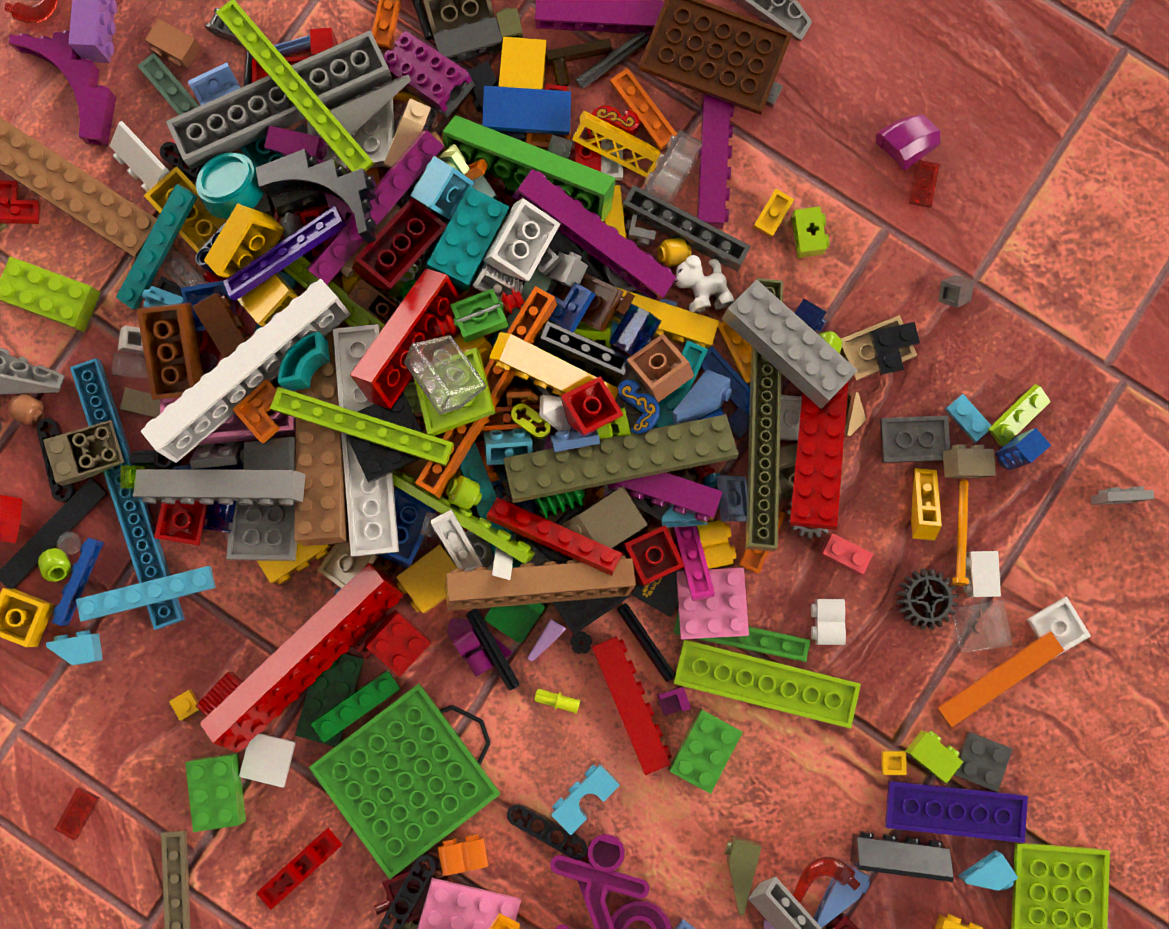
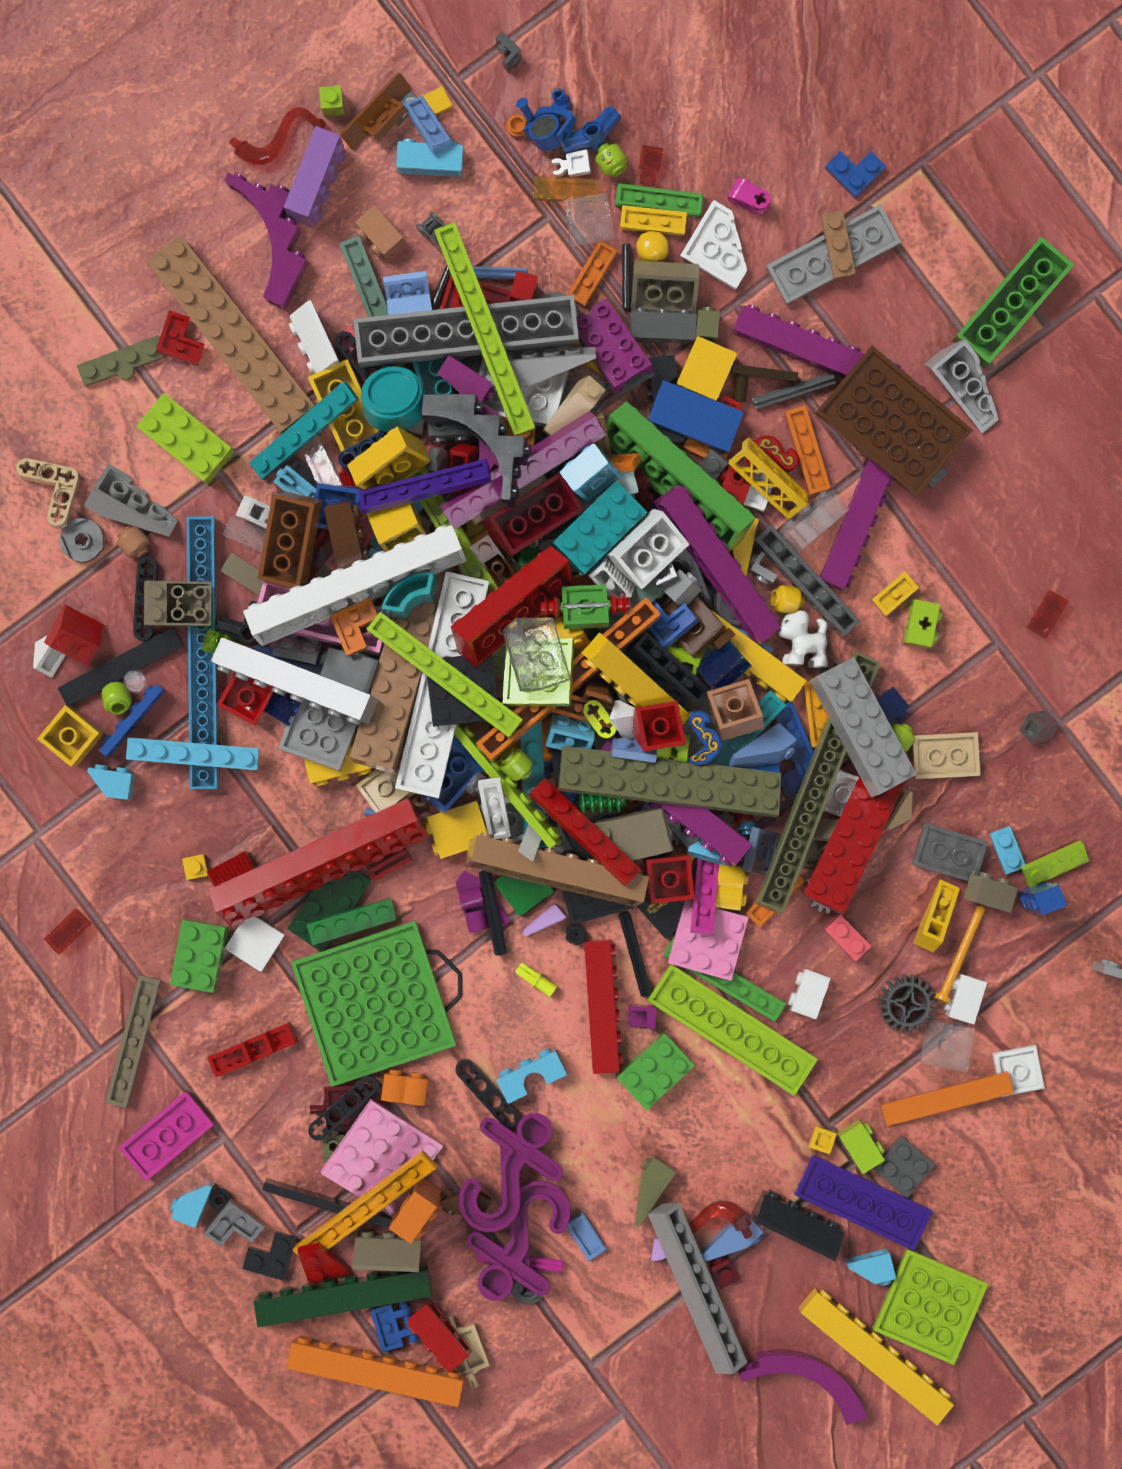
camera: 15 degrees right, 5 degrees up
red brick [365,609,431,677] -> none
yellowish green bracket [438,144,470,175] -> none
black plate [870,322,920,375] -> none
magenta slope [876,114,940,171] -> none

